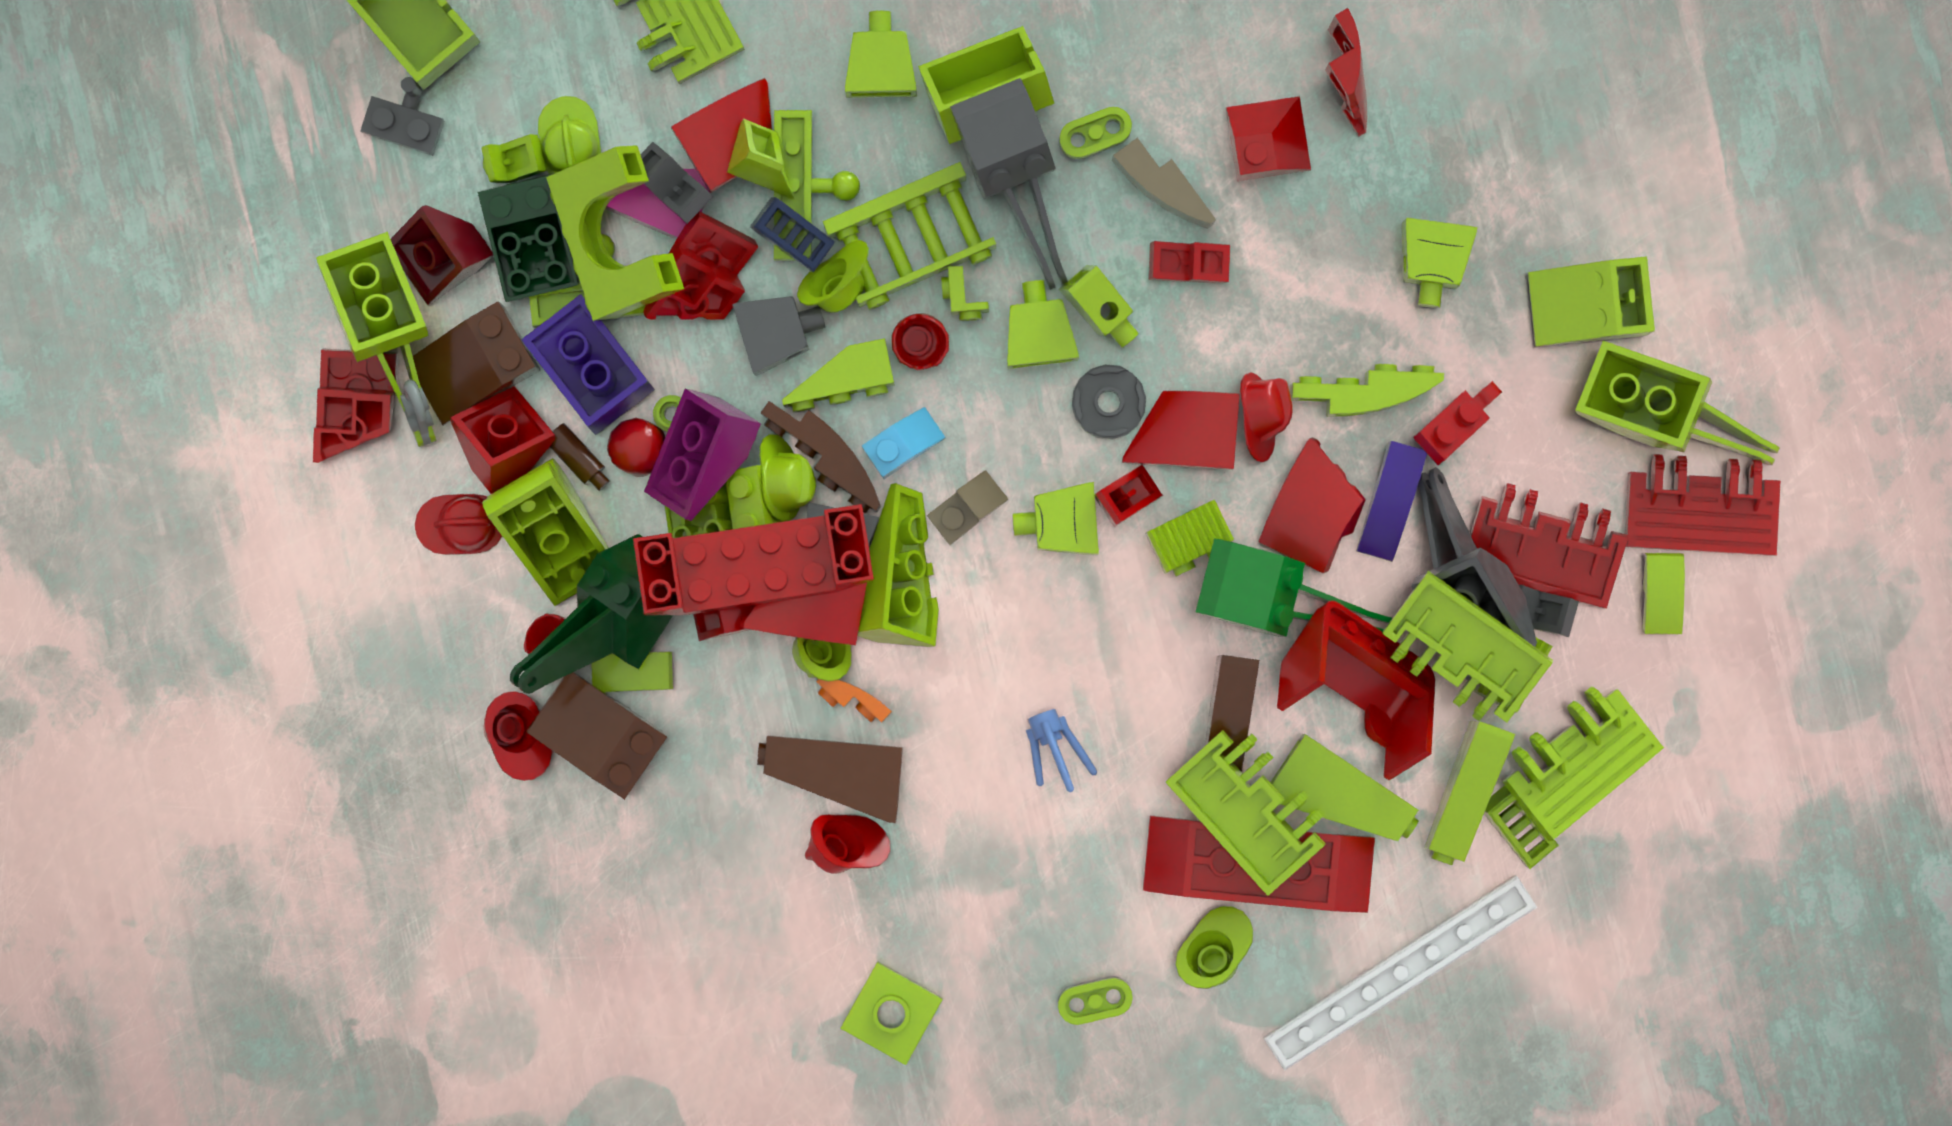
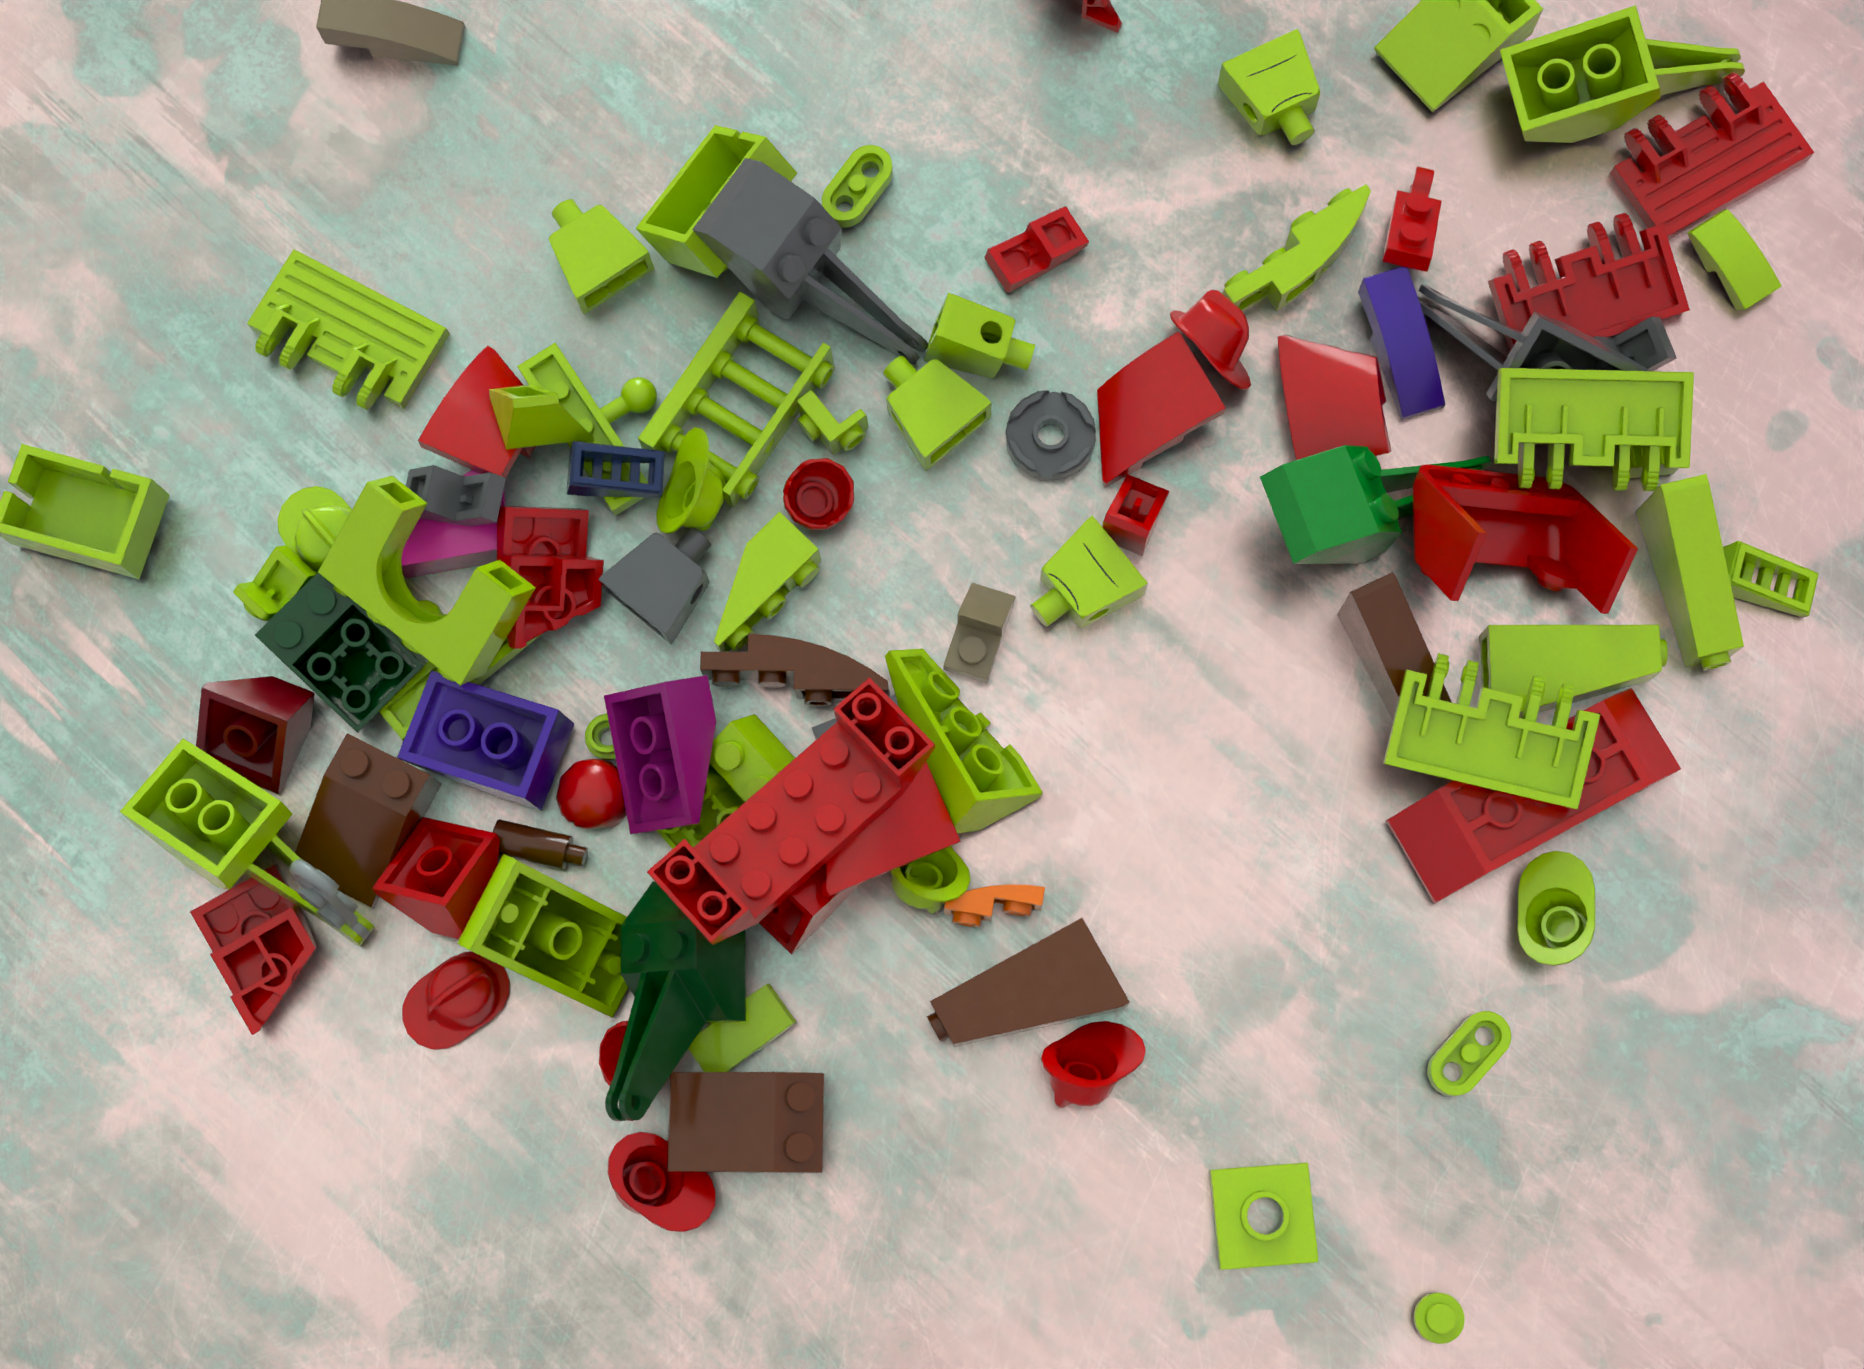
camera: 30 degrees left, 10 degrees down
dark grey plate [360,77,445,156] -> none
lime piece [759,434,816,521] -> none
medium azure slope [862,407,946,479] -> none
medium blue plant [1026,709,1097,792] -> none
dark tan slope [1112,138,1216,229] -> none
lime brick [1145,499,1234,576] -> none
red slope [1226,96,1311,182] -> none
white tile [1263,875,1538,1071] -> none
lime hinge [1502,686,1664,841] -> none

